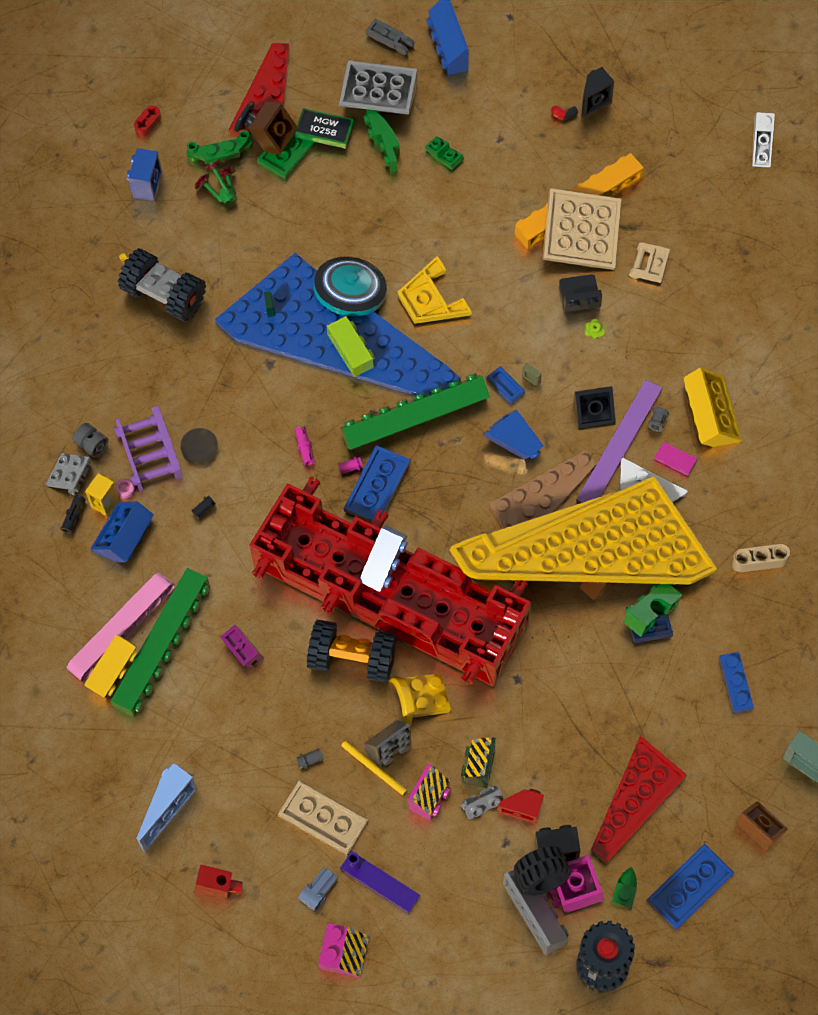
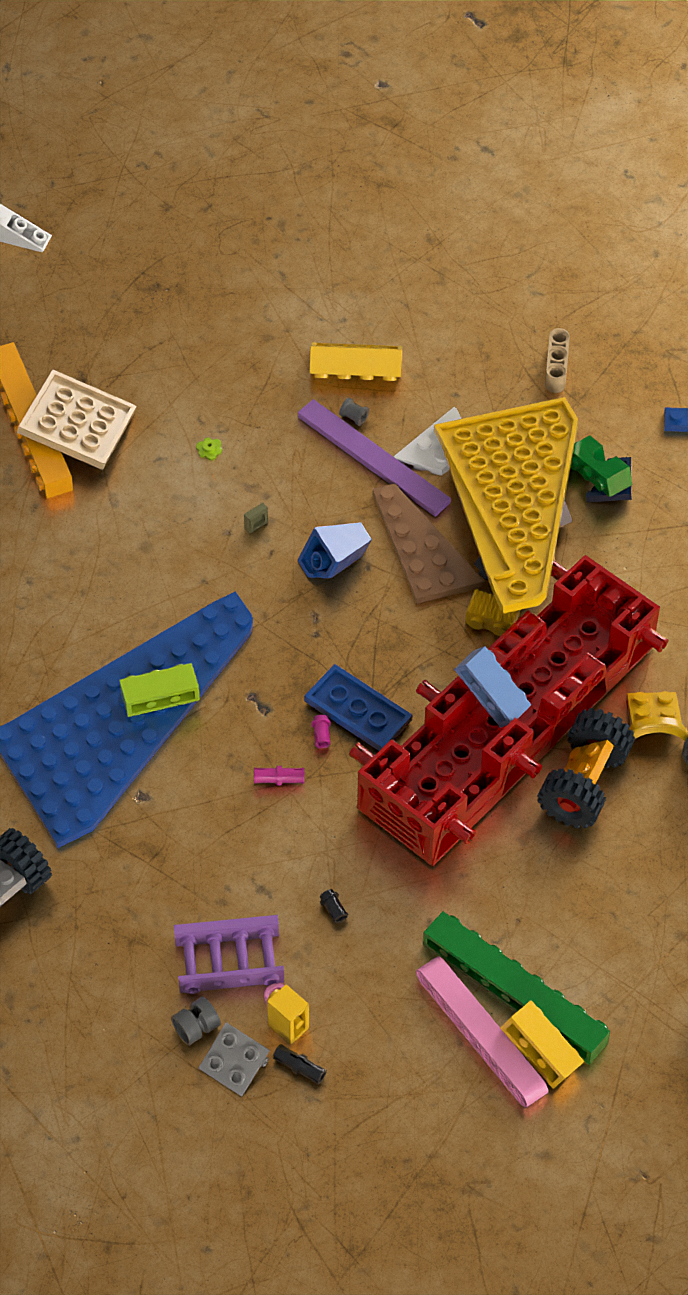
camera: 80 degrees left, 10 degrees down
blue slope [90,501,154,562] -> none
clear smoke tile [180,428,218,464] -> none
magenta hinge [220,625,264,668] -> none
dark green tile [264,292,275,317] -> none
dish [313,257,387,316] -> none
green brick [340,373,490,450] -> none
yellow wing [397,256,472,324] -> none
blue tile [486,366,525,404] -> none
black bracket [559,274,602,312] -> none
black slope [573,386,616,428] -> none
tan plate [629,242,670,283] -> none
dark pink tile [654,442,697,476] -> none

